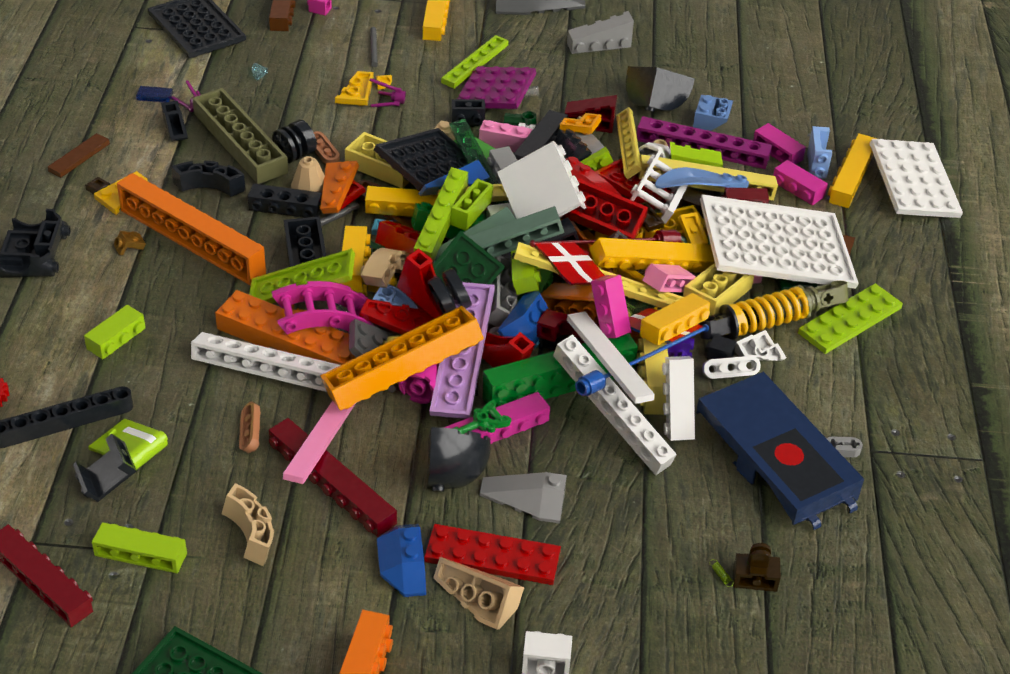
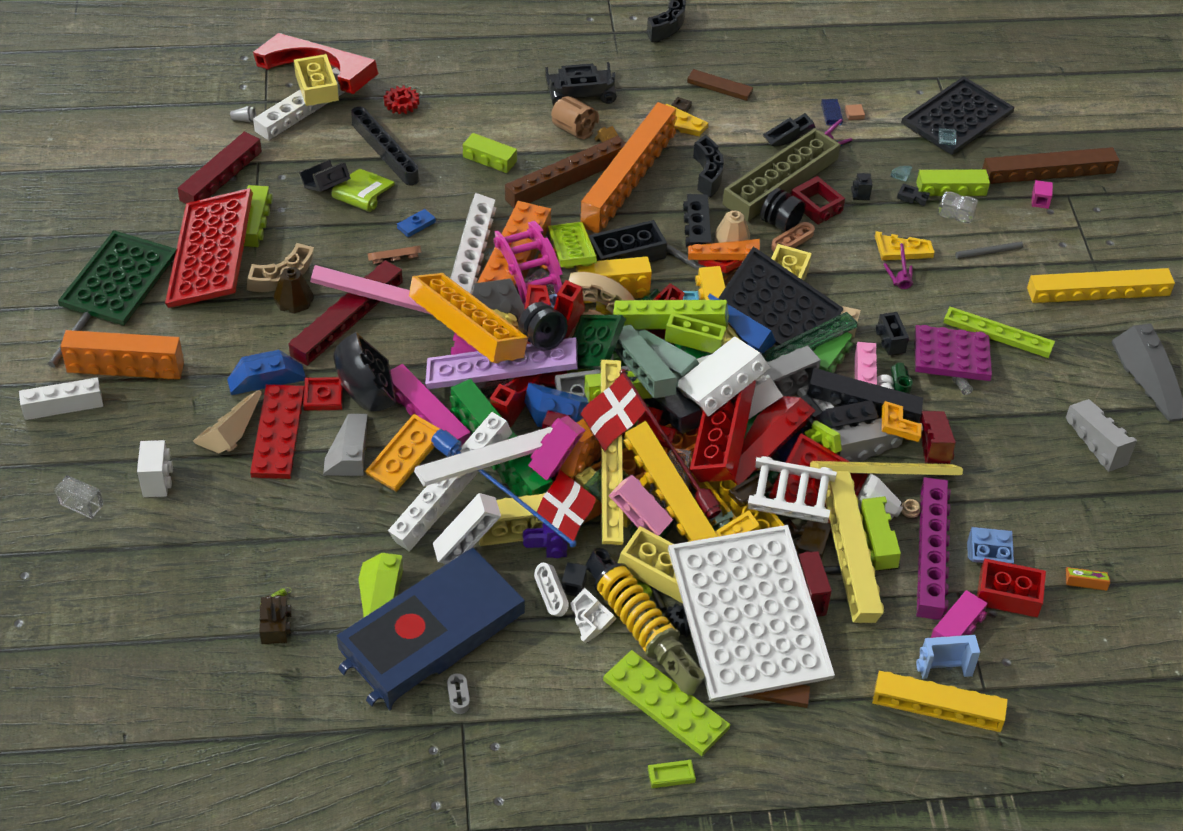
camera: 80 degrees right, 5 degrees up
yellow tile [376,75,392,90] -> none
green piece [452,400,511,434] -> none
black brick [626,66,695,112] -> none
yellow brick [640,293,710,346] -> none
medium blue plant [655,167,749,188] -> none
dark pink brick [773,160,828,206] -> none
white plate [870,139,963,218] -> none
none -> red plate [165,188,253,308]
none -> dark brown cone [274,267,314,314]
none -> red tile [303,377,343,411]
none -> lime wedge [358,553,403,617]
none -> light orange tile [365,414,440,492]
none -> blue plate [397,209,436,237]
none -> reddish brown brick [505,136,626,209]
none -> medium nougat cylinder [551,96,599,140]
none -> lime tile [648,760,696,788]
none -> black gear [664,603,691,638]
none -> dark red window [791,176,845,225]
none -> nougat tile [845,104,865,120]
none -> black brick [851,173,873,200]
none -> black plate [897,183,930,206]
none -> lime brick [916,170,990,196]
none -> clear light blue tile [938,128,957,145]
none -> clear brick [938,192,978,223]
none -> red brick [977,558,1046,618]
none -> orange slope [1066,567,1110,591]

